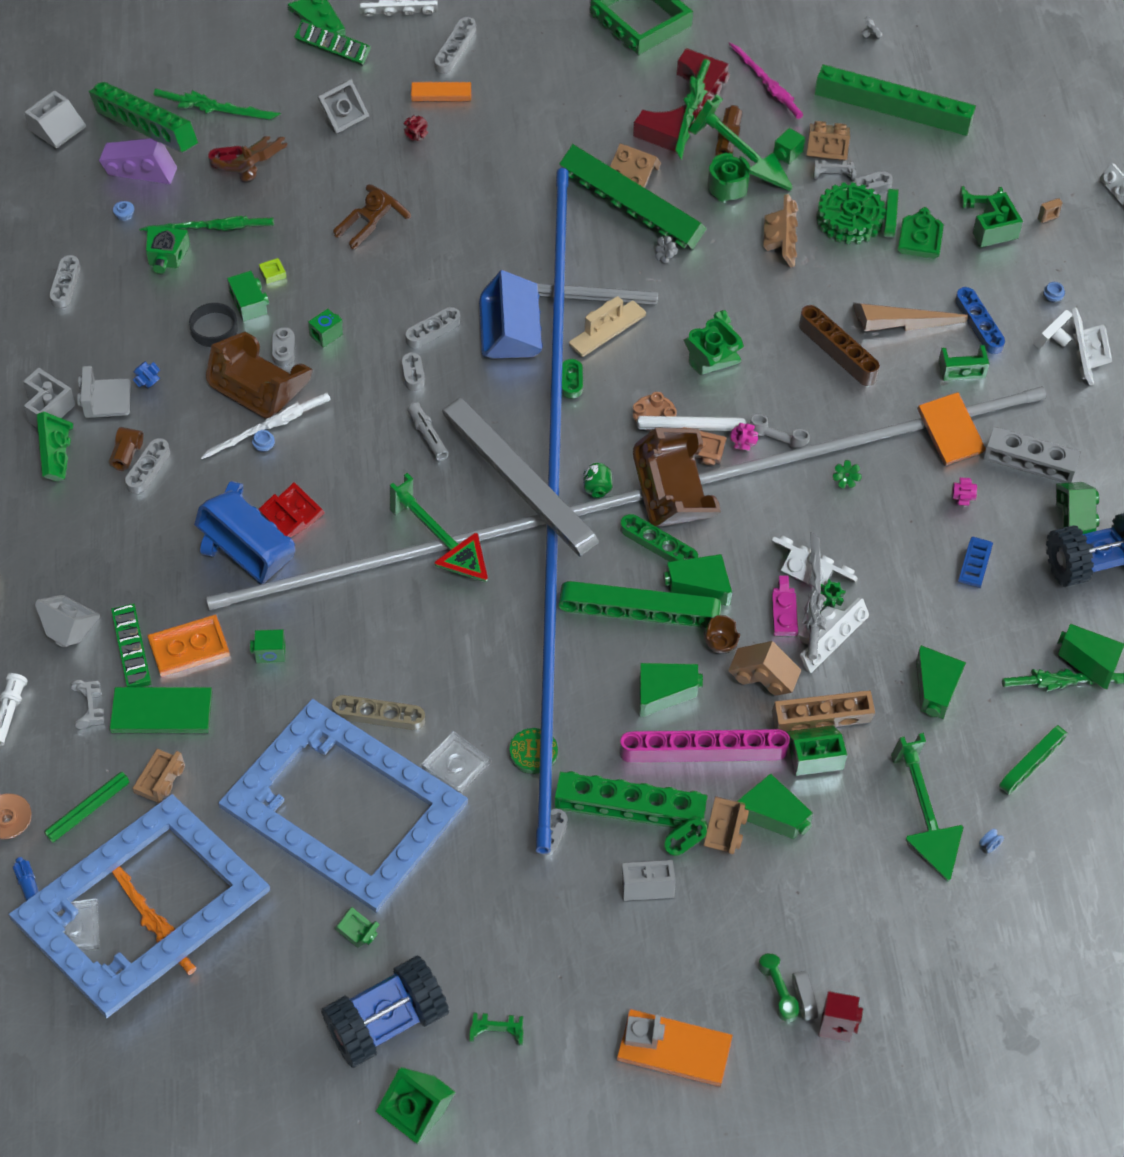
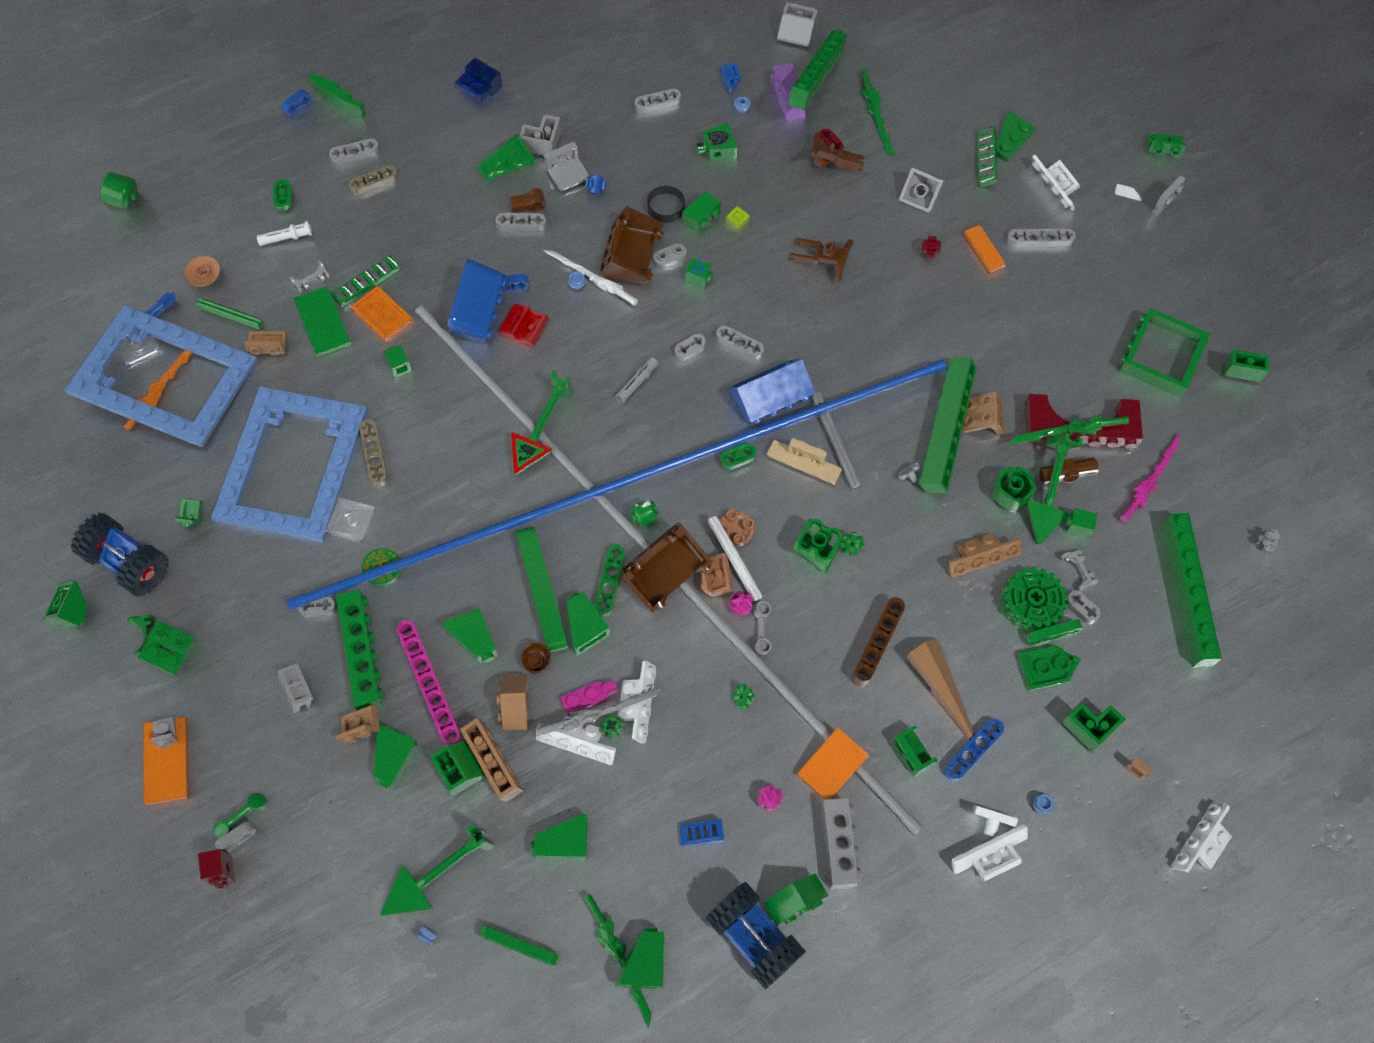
camera: 65 degrees right, 10 degrees up
light grey slope [35,595,100,647] -> none
green sword [139,216,274,231] -> none
light grey beam [442,397,599,557] -> none
green beam [665,816,708,856] -> none
medium nougat bracket [807,121,850,160] -> none
green piece [960,186,1003,208] -> none
none -> green brick [137,620,197,677]
none -> blue slope [720,63,741,92]

